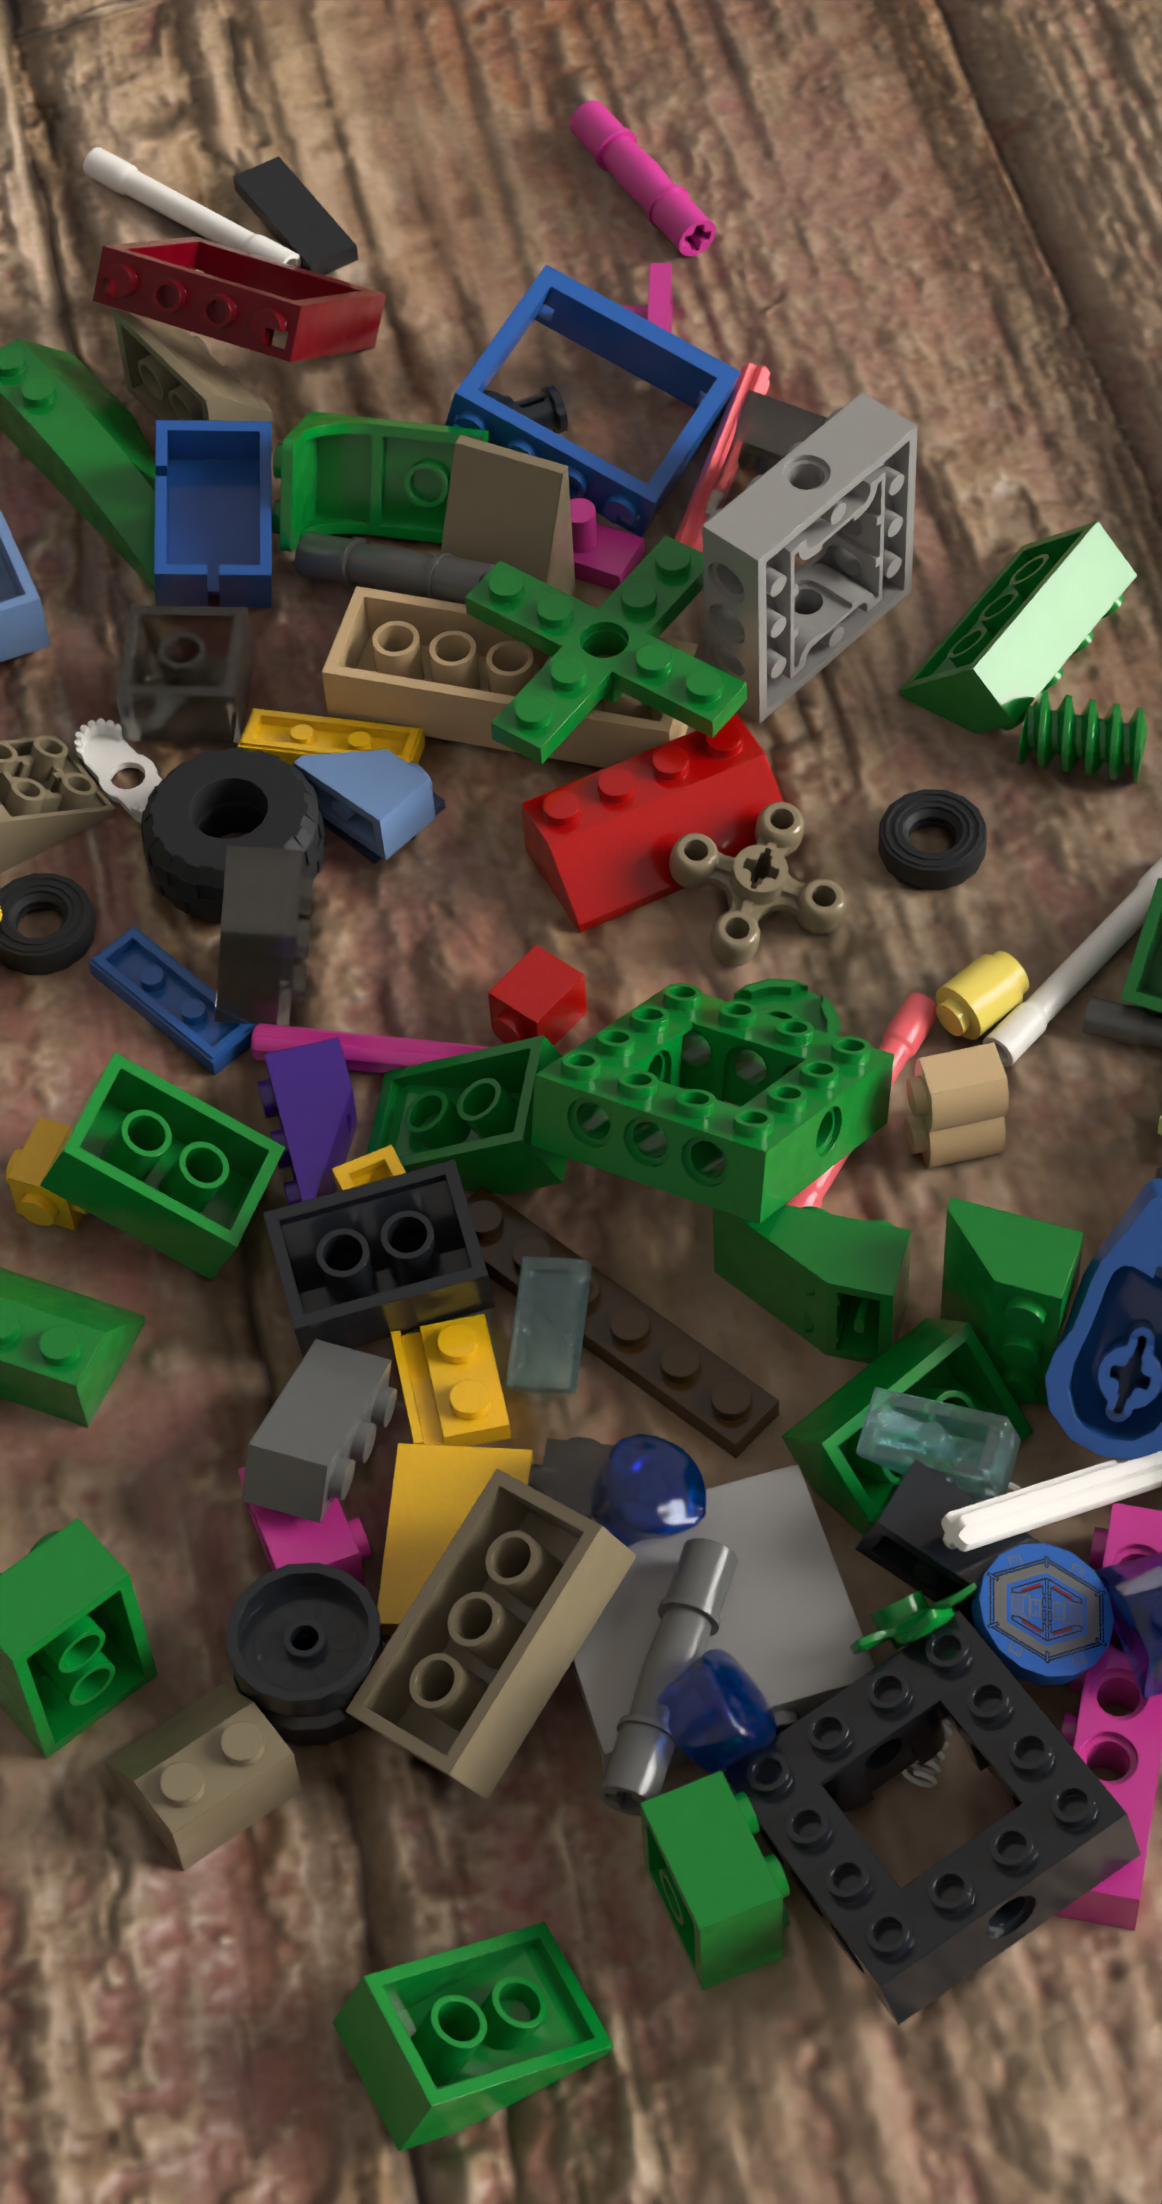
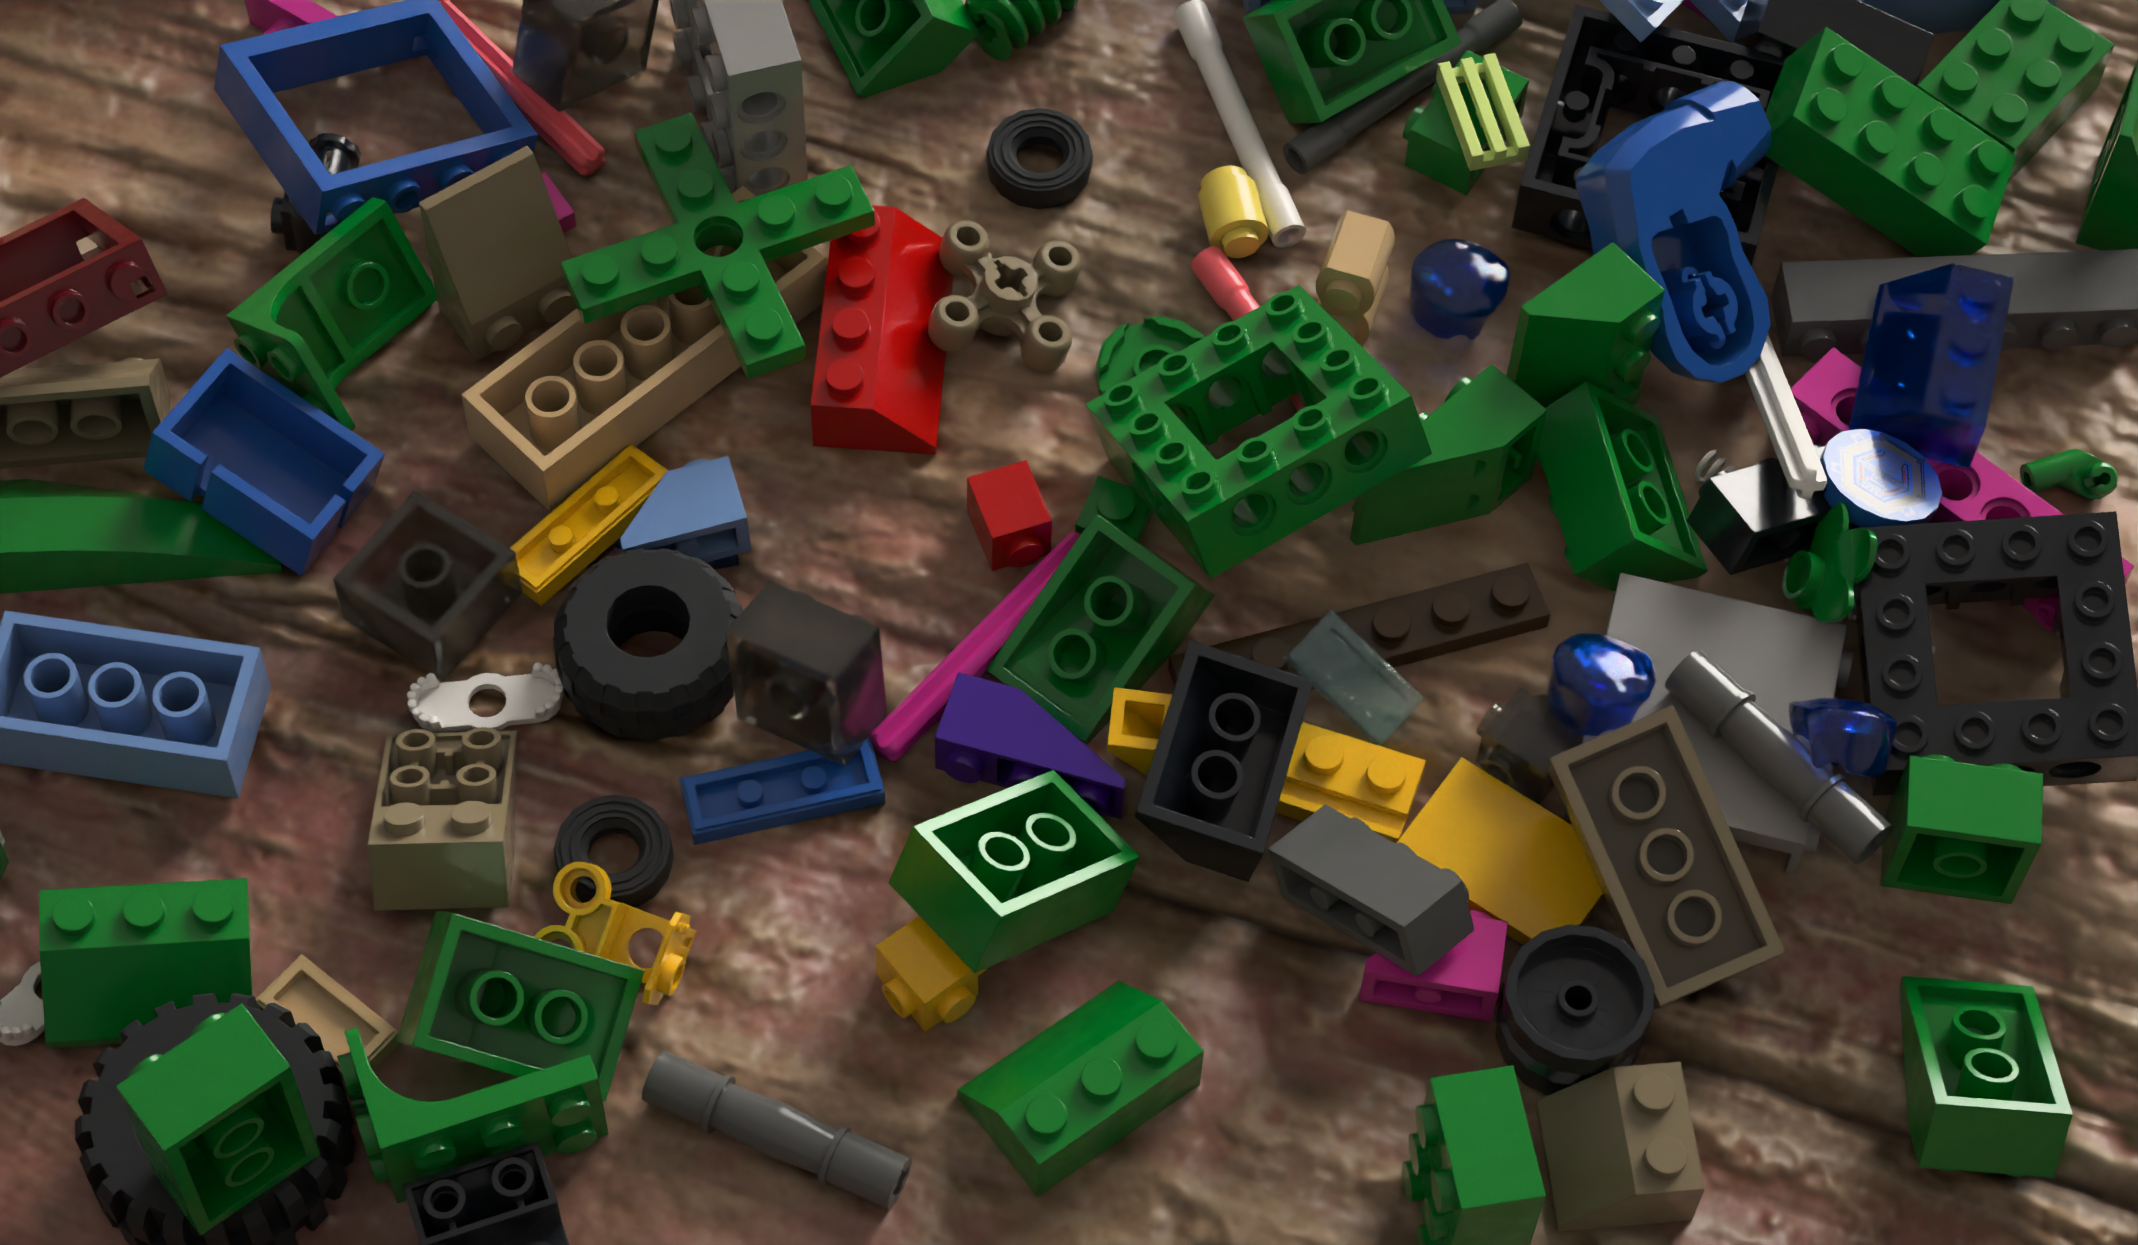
camera: 65 degrees left, 5 degrees up
dark grey piece [295,532,496,605] -> none
clear light blue slope [856,1387,1021,1501] -> none
none -> clear blue hair [1409,239,1510,340]

